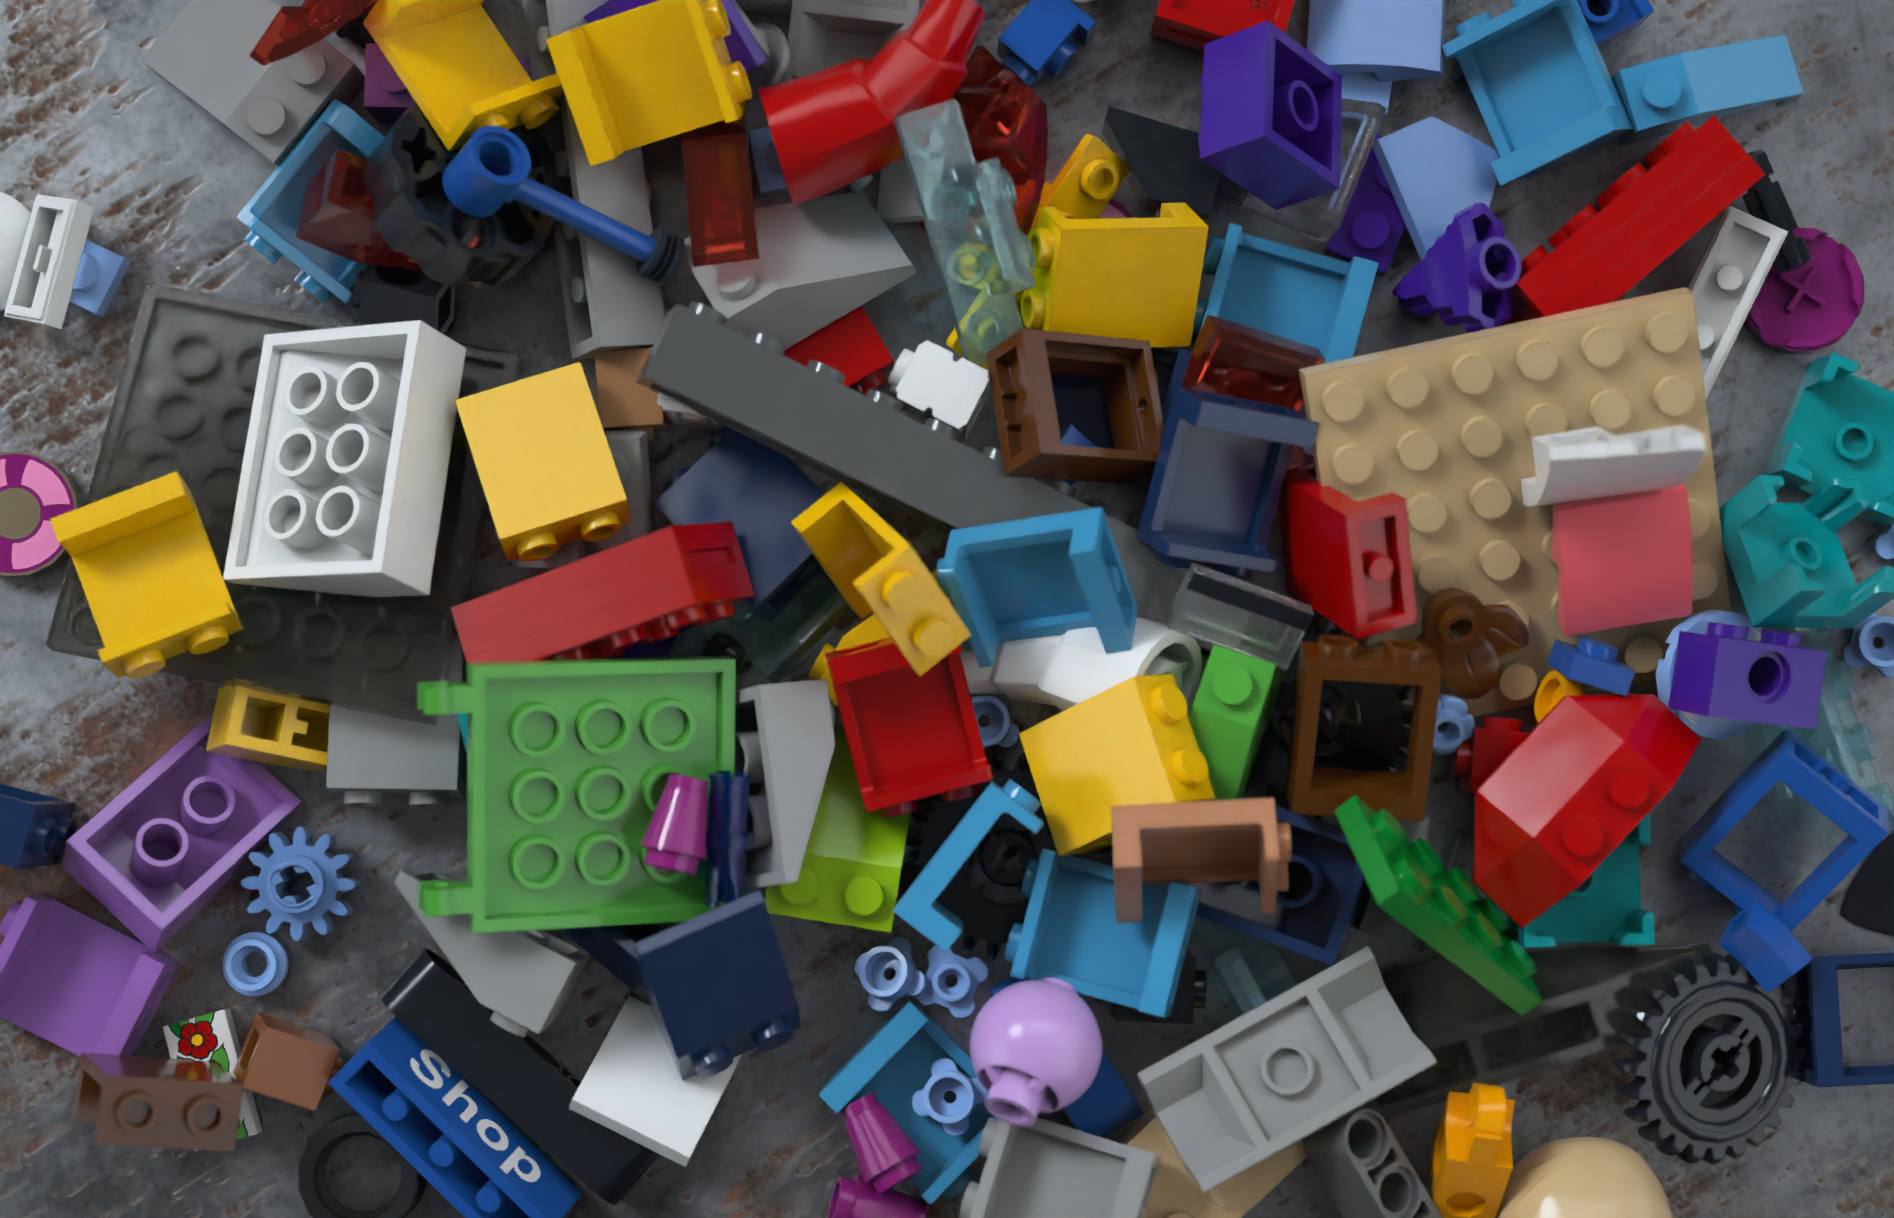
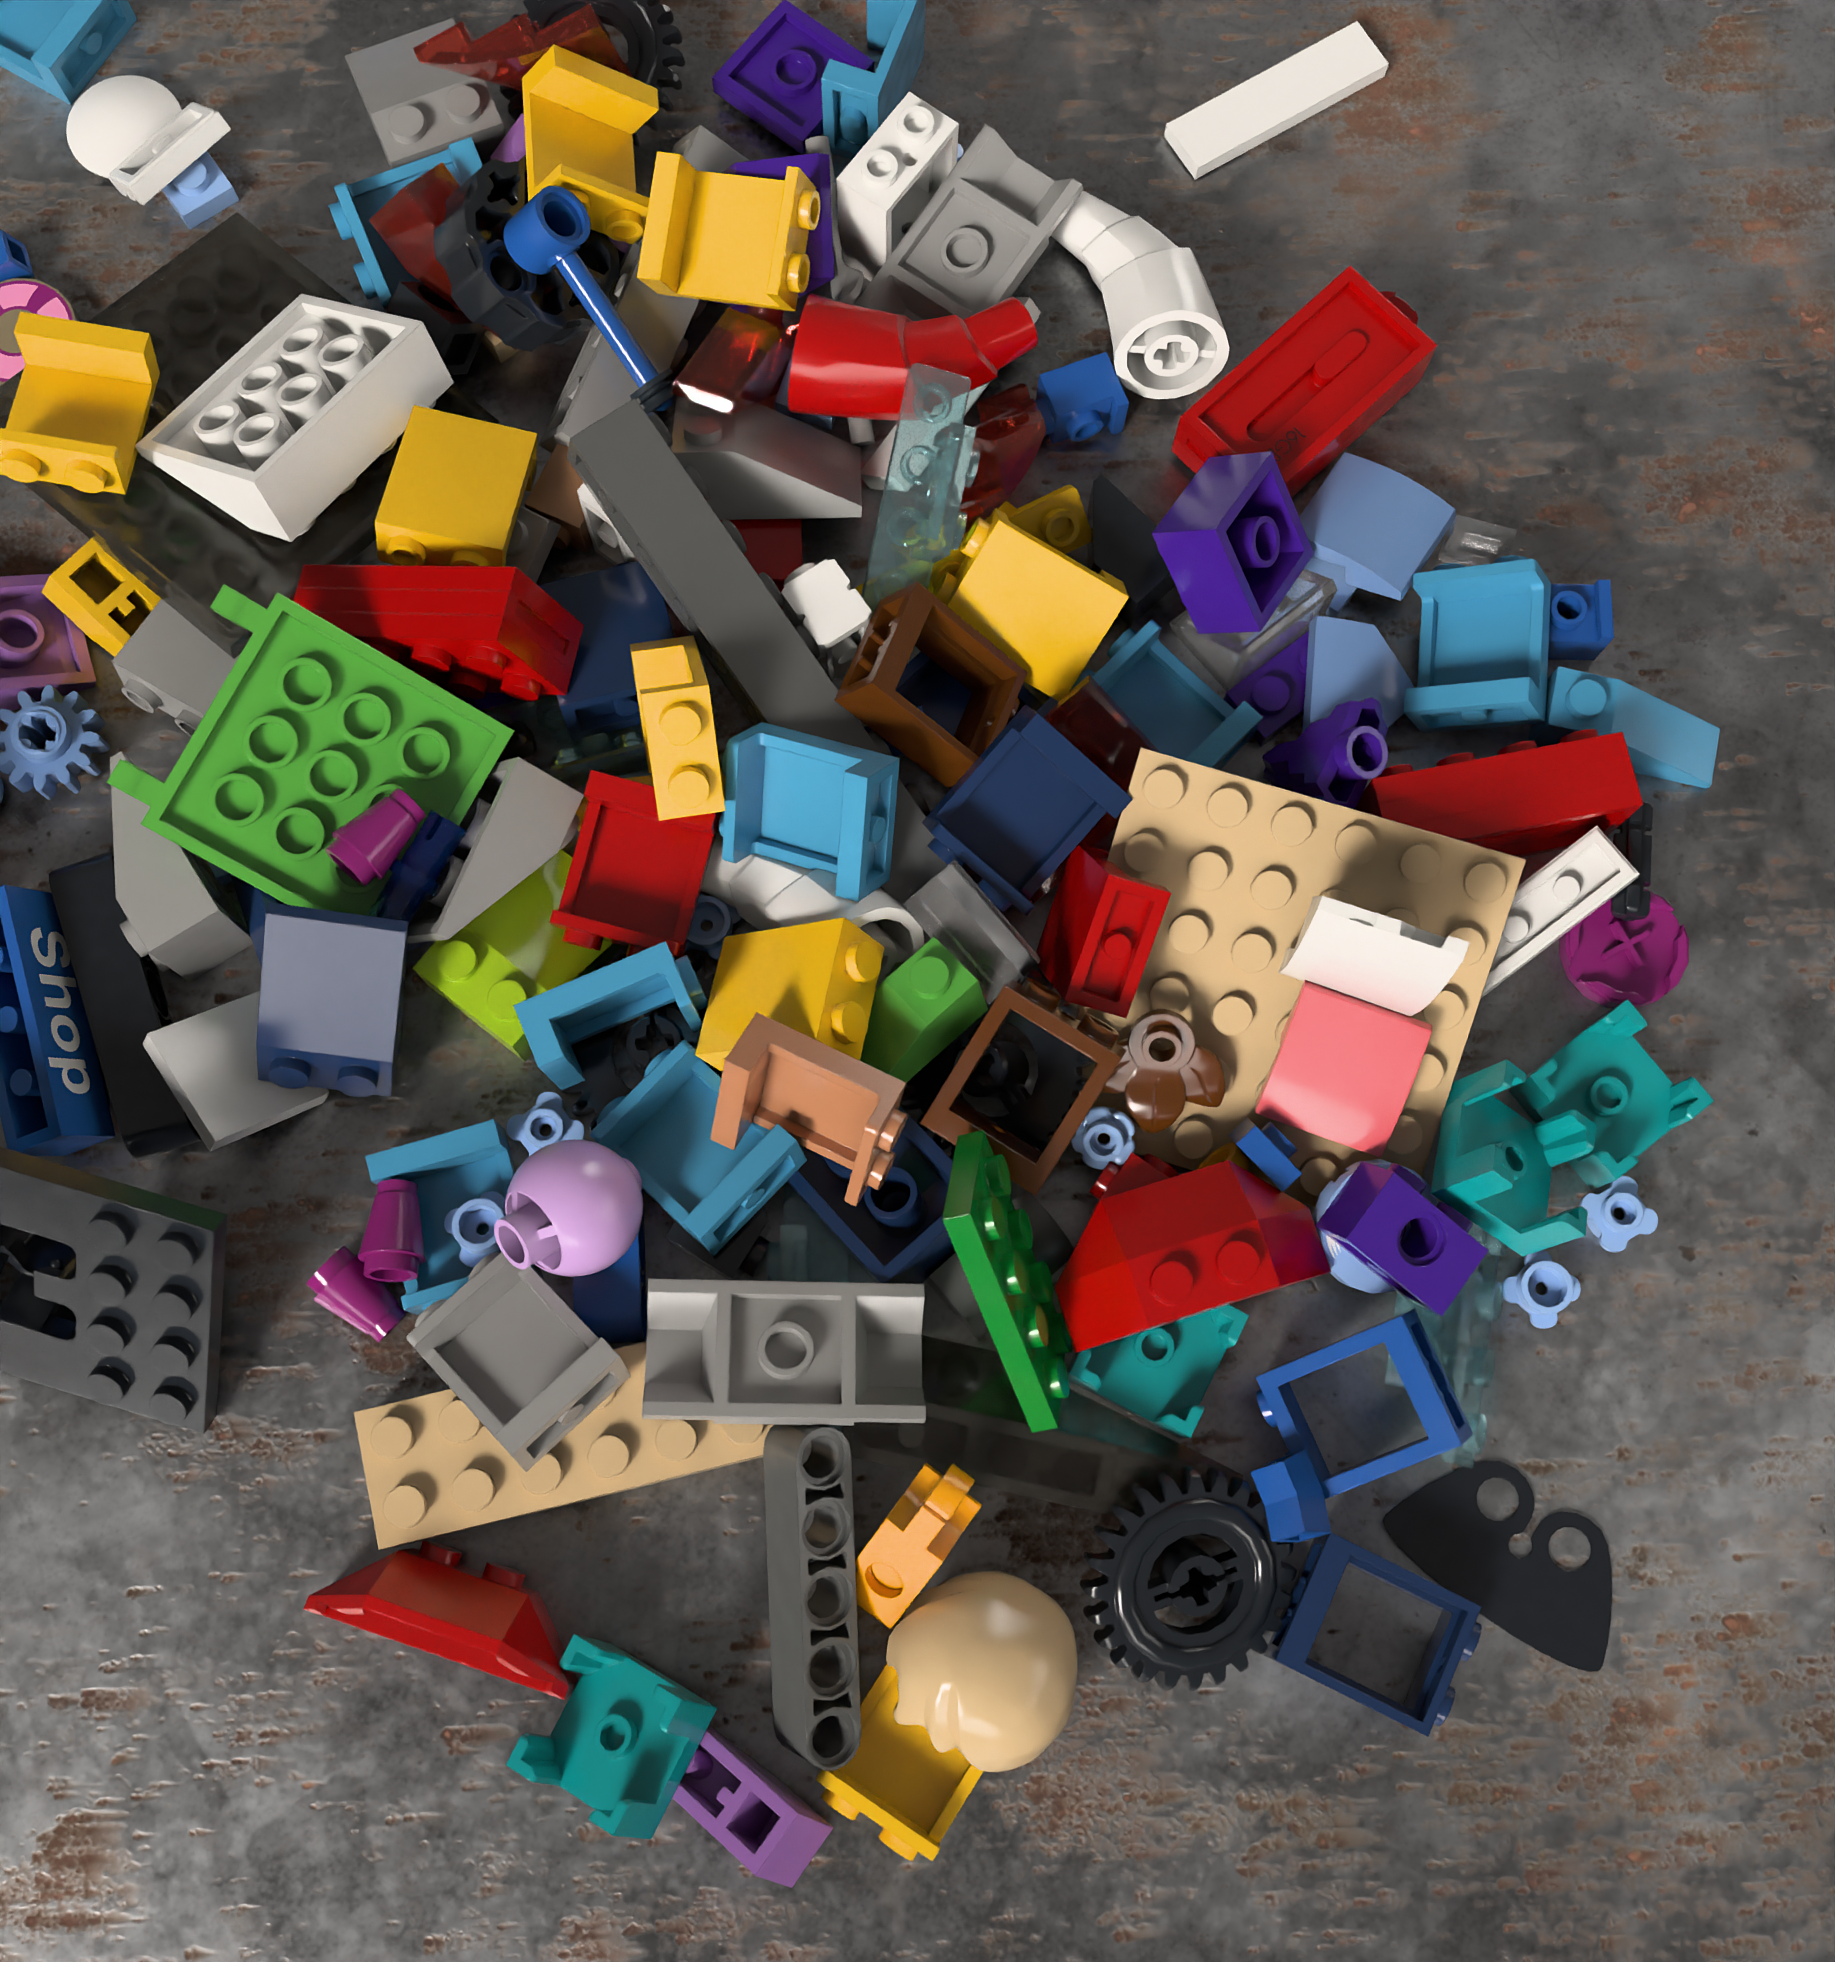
camera: 25 degrees right, 10 degrees down
light blue plate [855,937,927,1012] -> none

